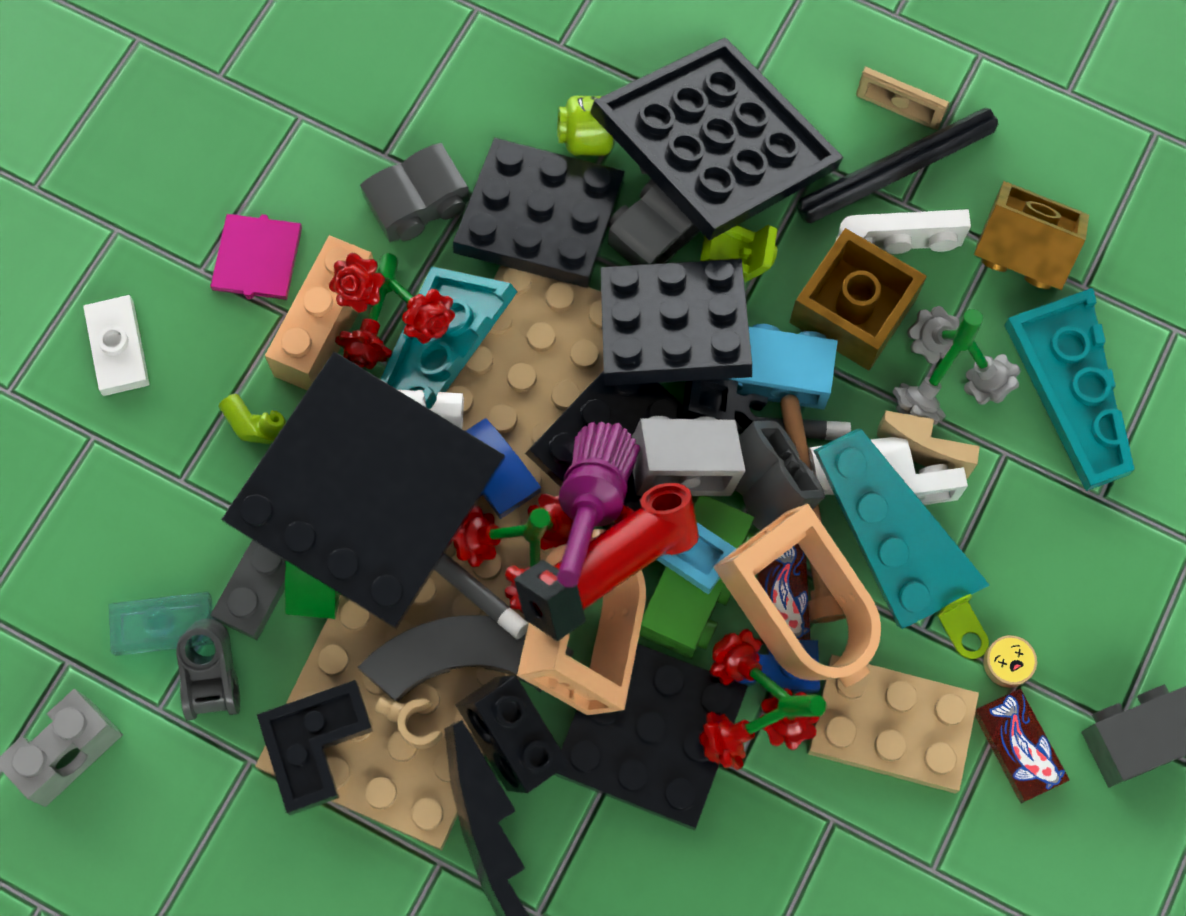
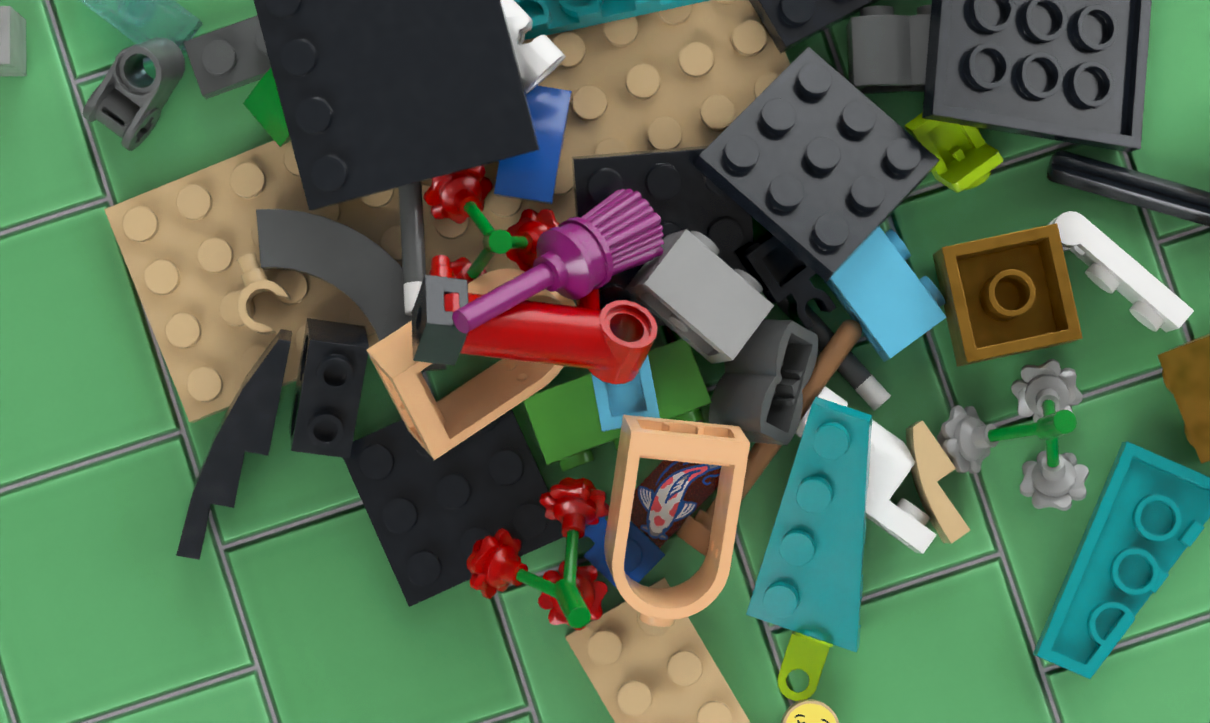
camera: 45 degrees right, 15 degrees up
black plate [257,680,373,816] -> none

